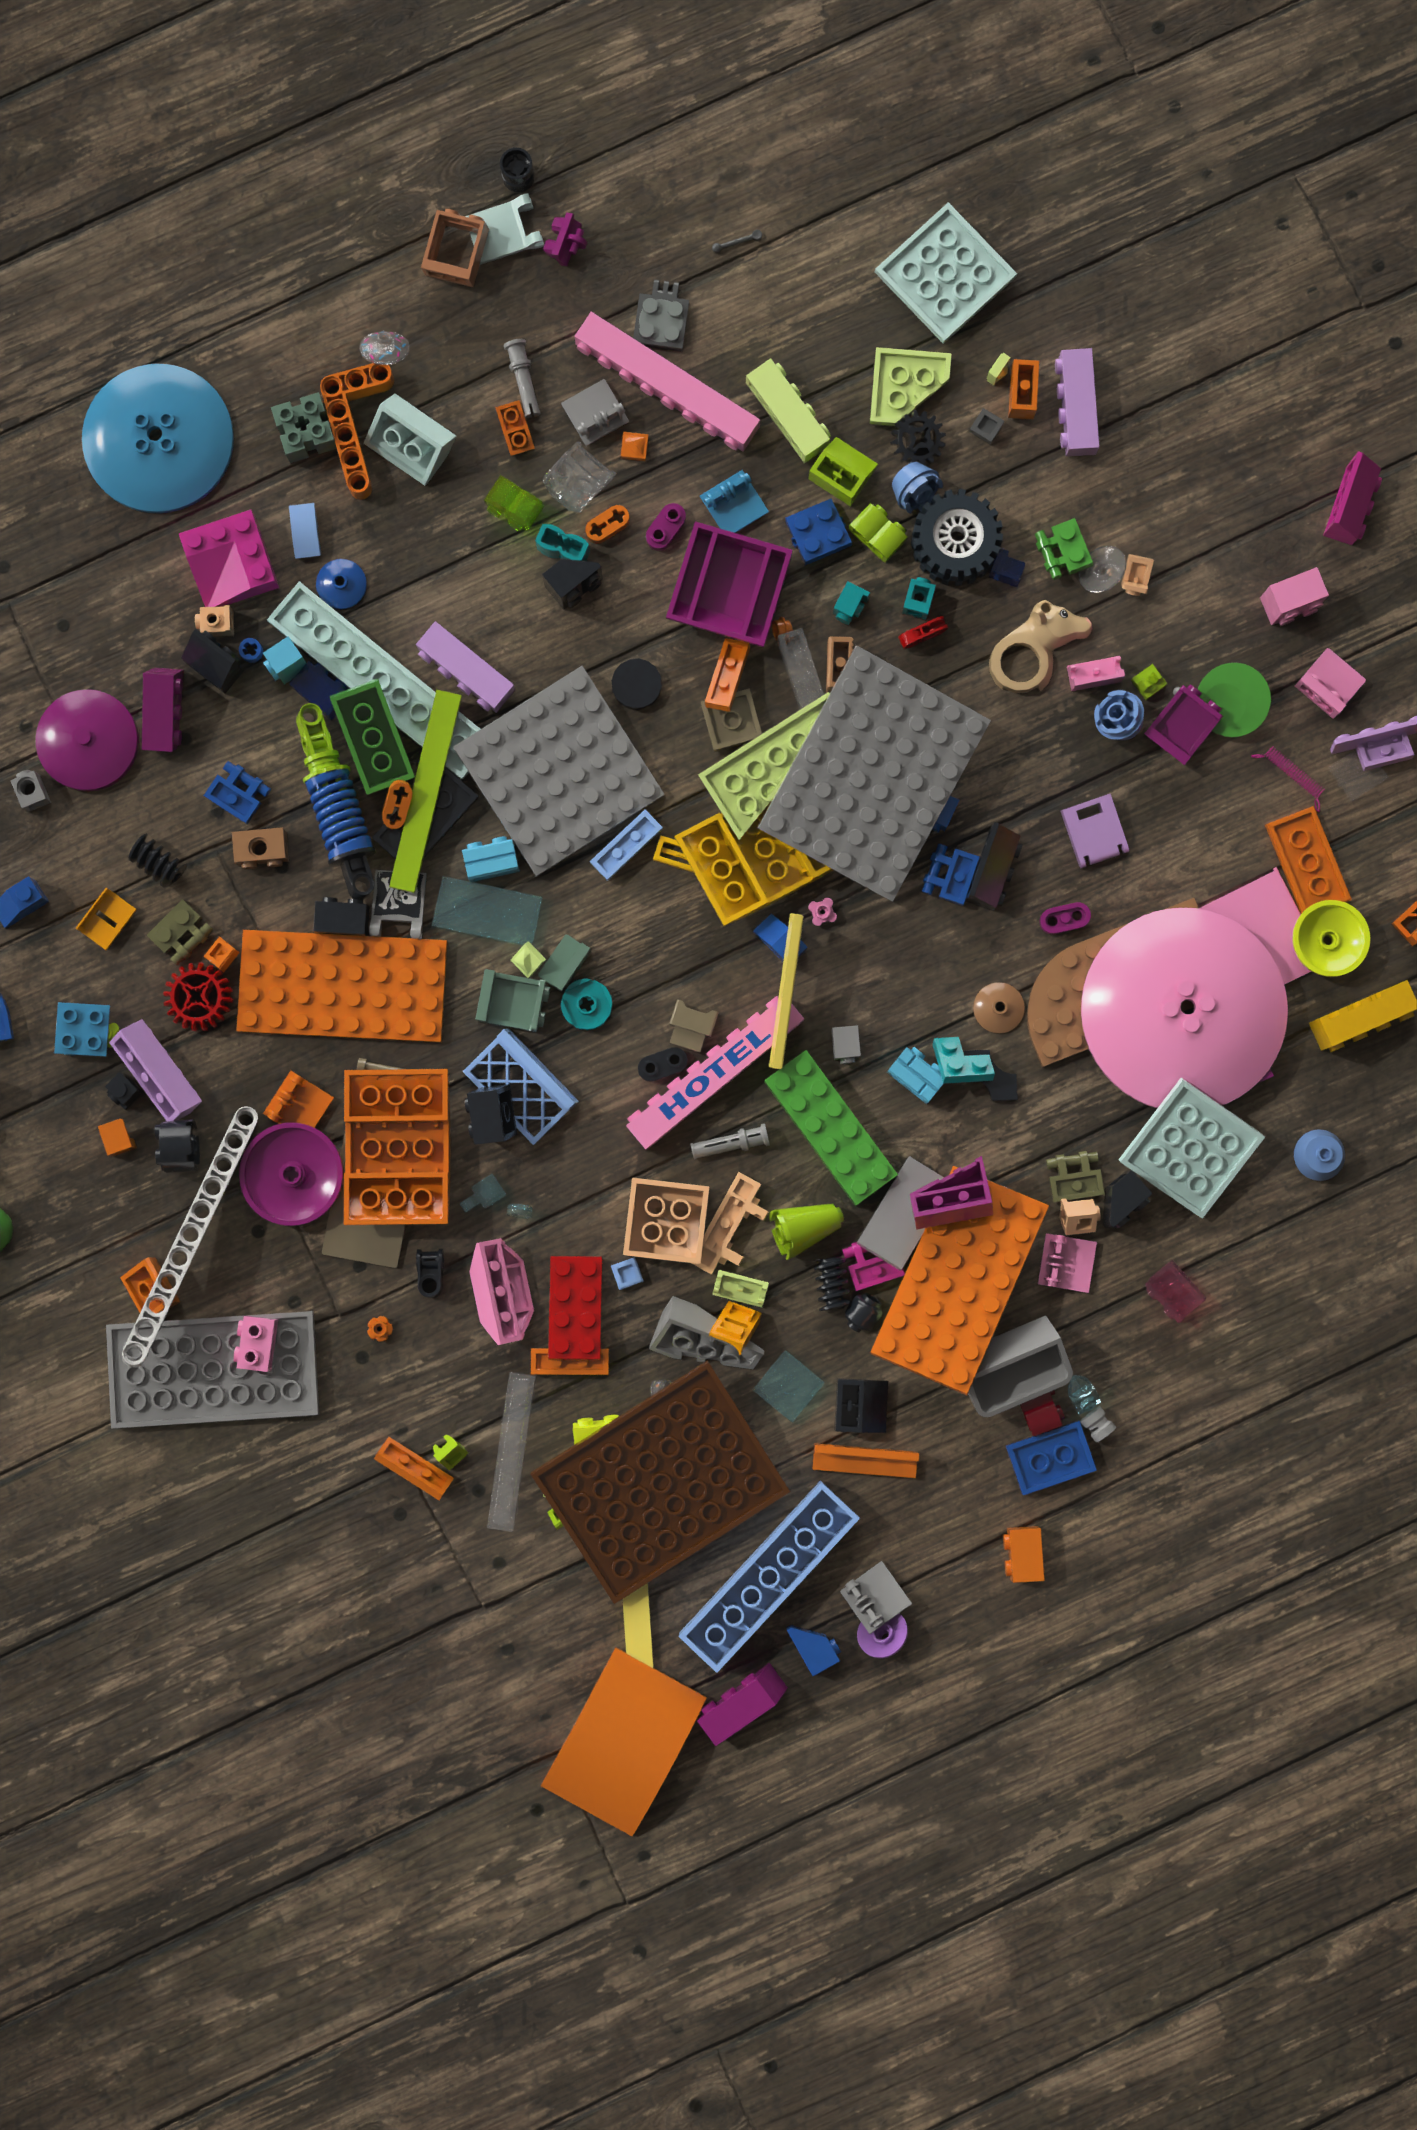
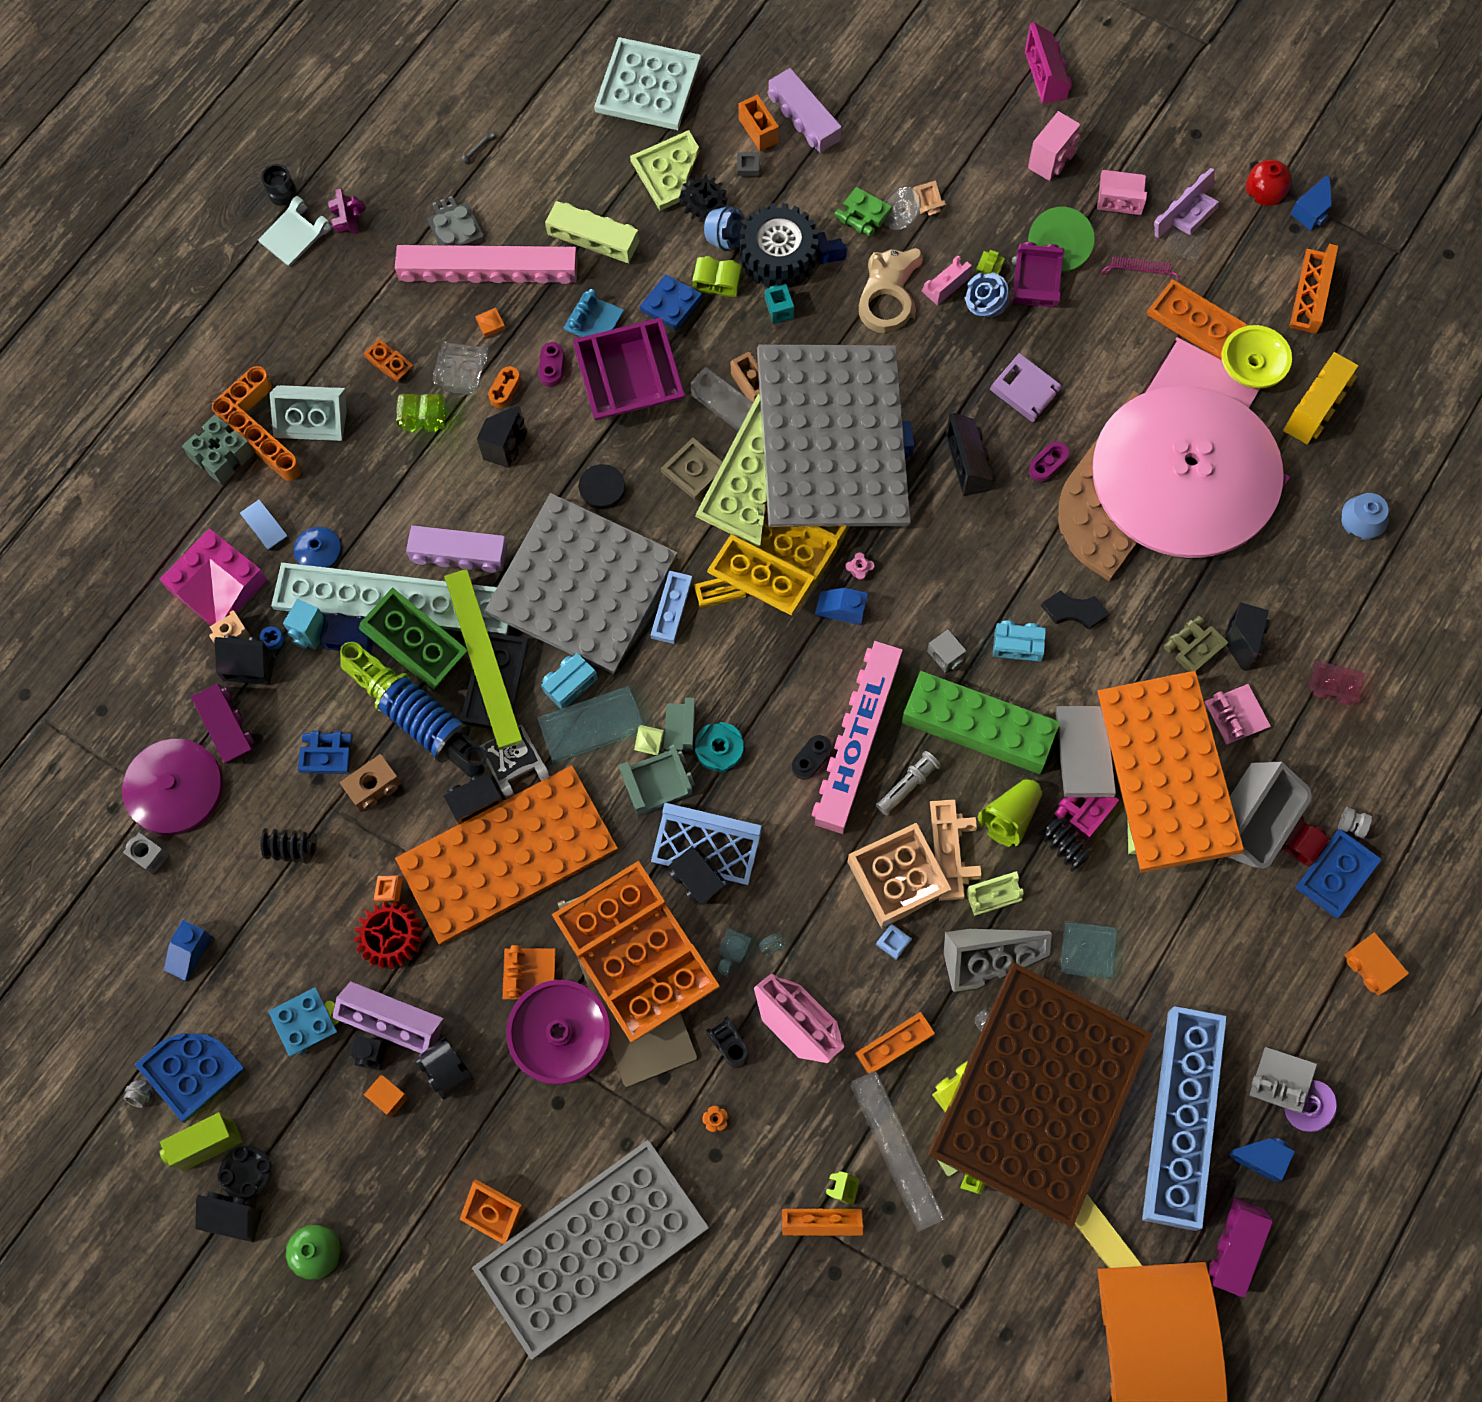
camera: 30 degrees left, 15 degrees down
light orange piece [76,887,137,951] -> none
dark azure dish [82,364,234,513] -> none
white beam [122,1106,258,1368] -> none
olive plate [147,899,214,966] -> none
bright pink brick [234,1316,278,1372] -> none
clear dish [359,331,410,365] -> none
orange beam [382,780,412,829] -> none
nougat window [421,209,489,287] -> none
light grey pin [504,339,541,418] -> none
teal brick [535,524,590,561] -> none
red plate [548,1256,602,1360] -> none
light grey hinge [561,379,629,446] -> none
dark tan piece [669,999,719,1053] -> none
orange plate [705,638,750,712] -> none
light orange piece [709,1301,762,1355] -> none
light yellow tile [769,913,804,1069] -> none
orange plate [772,617,793,641] -> none
lime slope [808,437,878,507] -> none
orange fence [812,1443,919,1478] -> none
teal brick [833,581,870,625] -> none
black slope [834,1378,888,1433] -> none
black head [845,1293,883,1333] -> none
red piece [898,616,949,649] -> none
magenta wedge [910,1156,993,1230] -> none
blue plate [922,844,979,906] -> none
teal plate [932,1037,995,1084] -> none
medium nougat dish [973,982,1024,1033] -> none
yellowish green tile [987,353,1011,385] -> none
light nougat brick [1059,1199,1101,1235] -> none
clear light blue plate [1068,1375,1101,1415] -> none
light aqua plate [1119,1078,1265,1219] -> none

